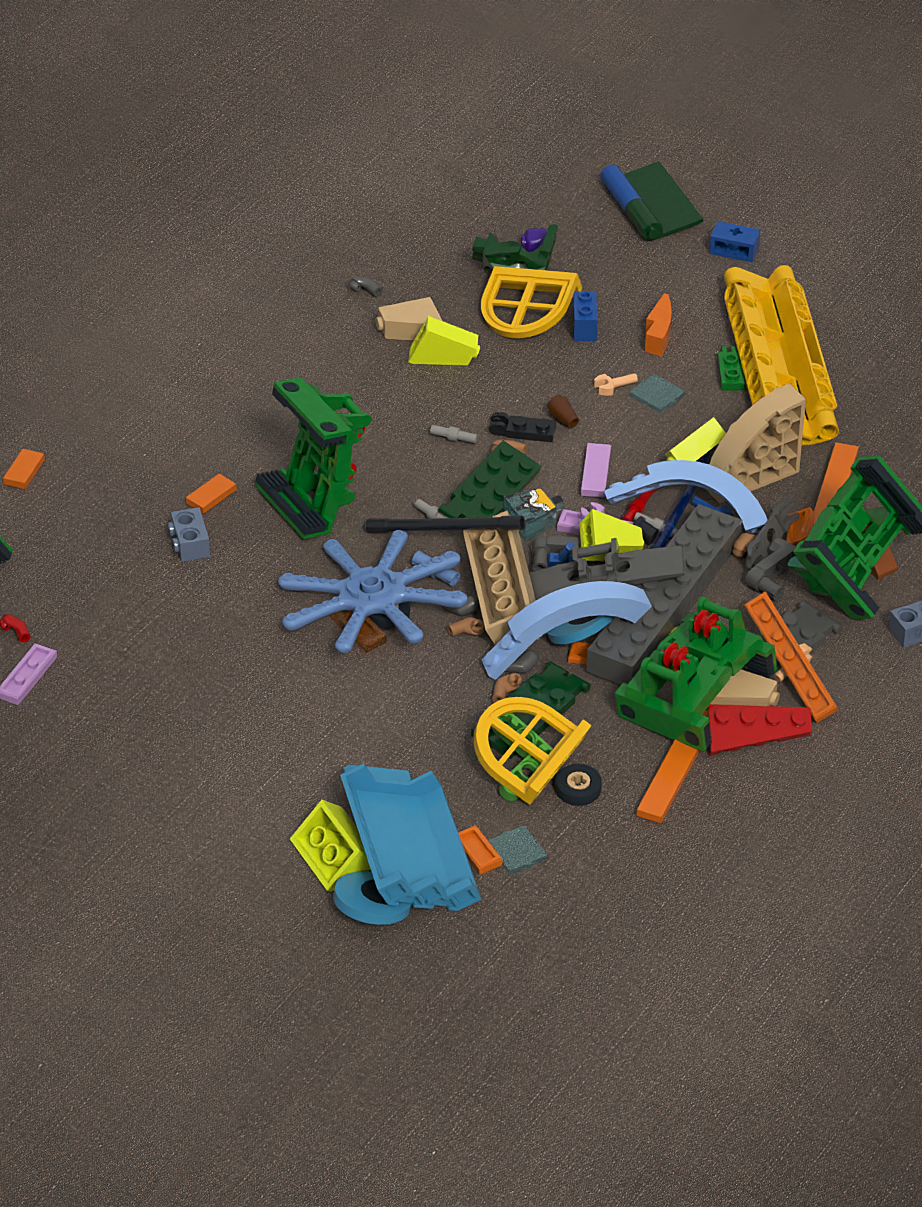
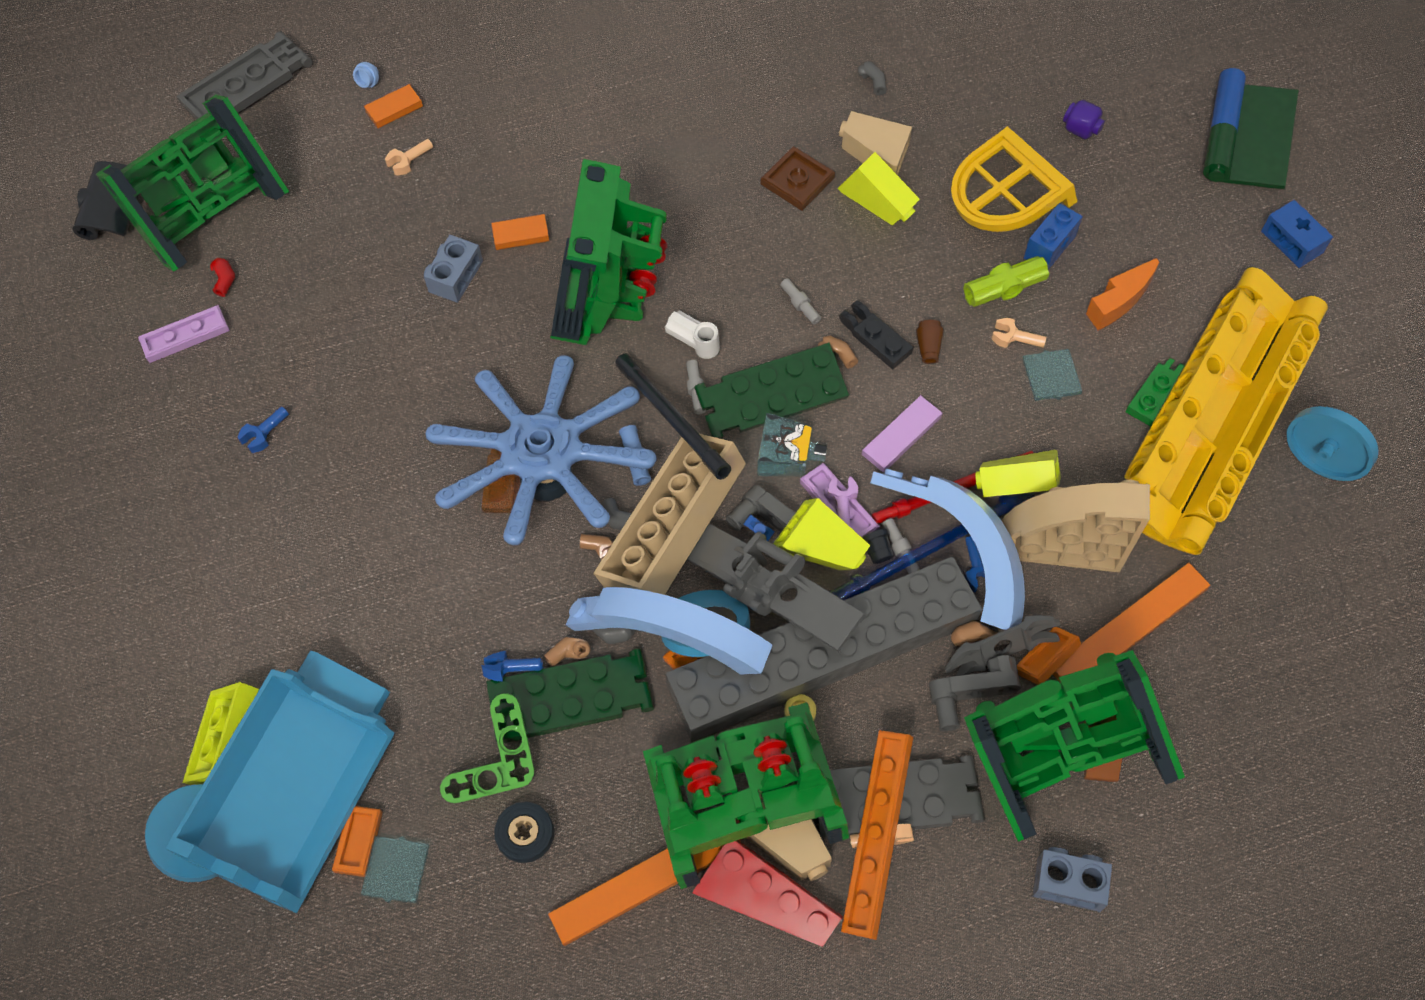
camera: 40 degrees right, 20 degrees up
dark green hips [472,224,558,271] -> none
yellow window [474,697,592,805] -> none
none -> blue bar [238,406,289,453]
none -> light nougat bar [385,139,433,175]
none -> blue bar [481,651,543,682]
none -> white piece [665,310,720,359]
none -> reddish brown tile [760,146,835,211]
none -> lime piece [963,256,1050,307]
none -> dark azure piece [1287,406,1379,481]

